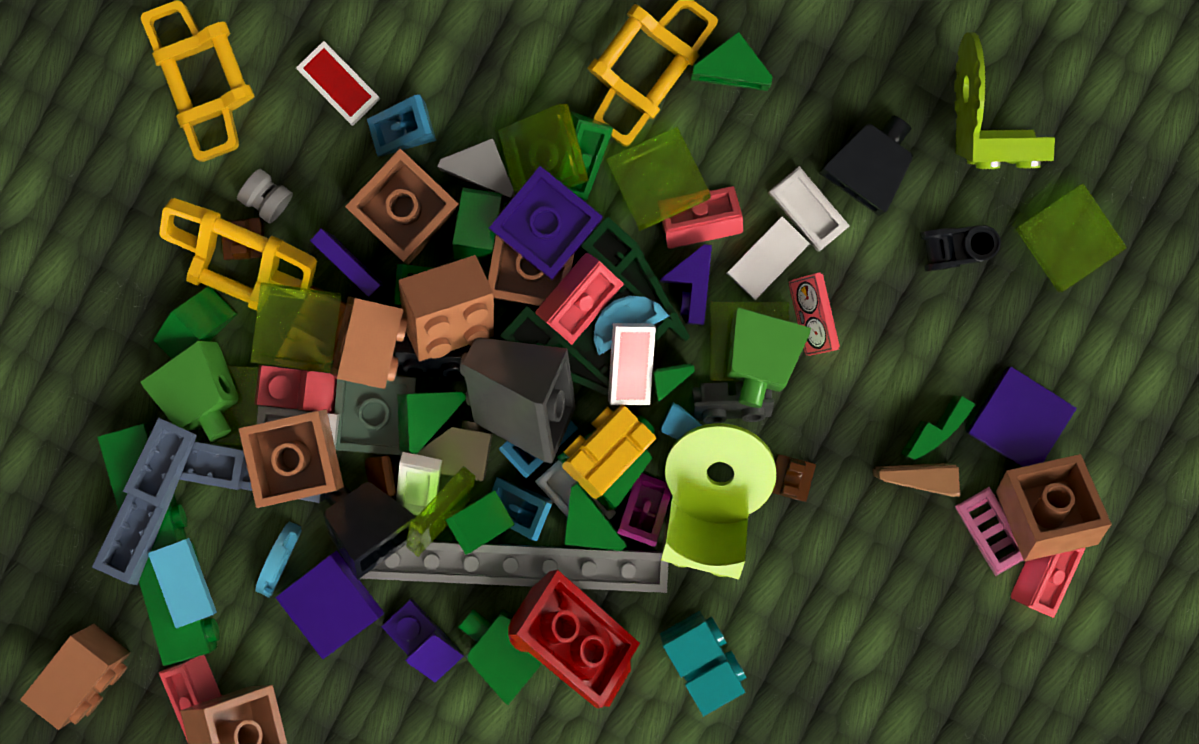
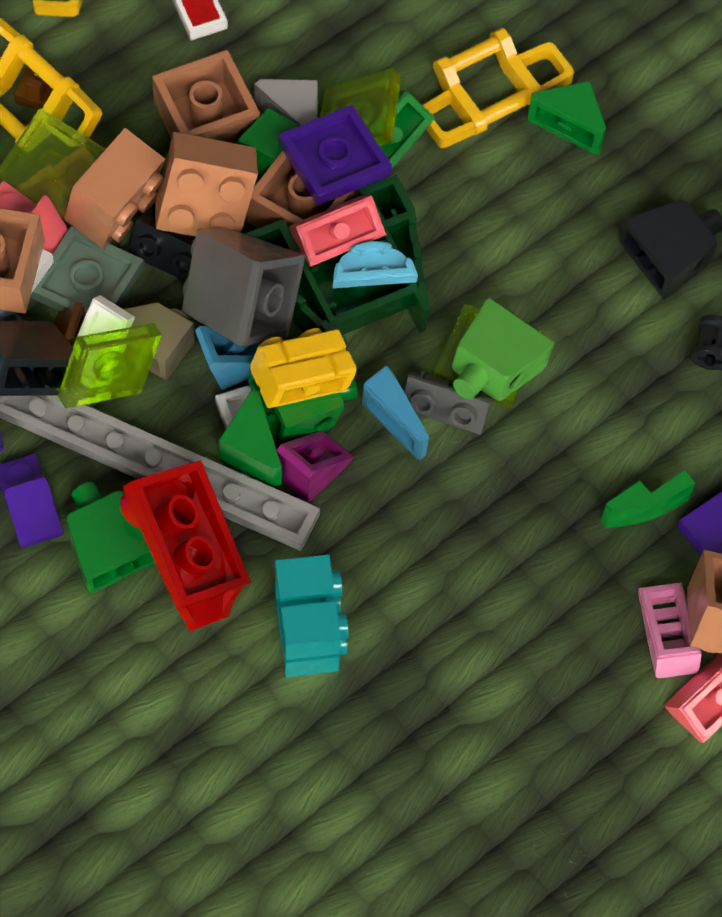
camera: 15 degrees right, 25 degrees down
light grey wheel [237,169,293,224] -> none
dark purple tile [310,229,389,300] -> none
dark azure slope [367,95,436,157] -> none
green slope [397,392,466,454] -> none
green slope [445,490,515,555] -> none
dark azure slope [491,477,553,541] -> none
clear neon green tile [606,126,711,231] -> none
tile [608,323,656,405] -> none
green slope [652,364,695,401] -> none
coral slope [658,186,743,249] -> none
dark purple slope [659,244,712,325] -> none
lime piece [661,423,776,579] -> none
white tile [726,217,810,300] -> none
white tile [768,166,849,252] -> none
reddish brown tile [772,454,816,502] -> none
slope [789,272,840,356] -> none
medium nougat slope [873,463,960,497] -> none

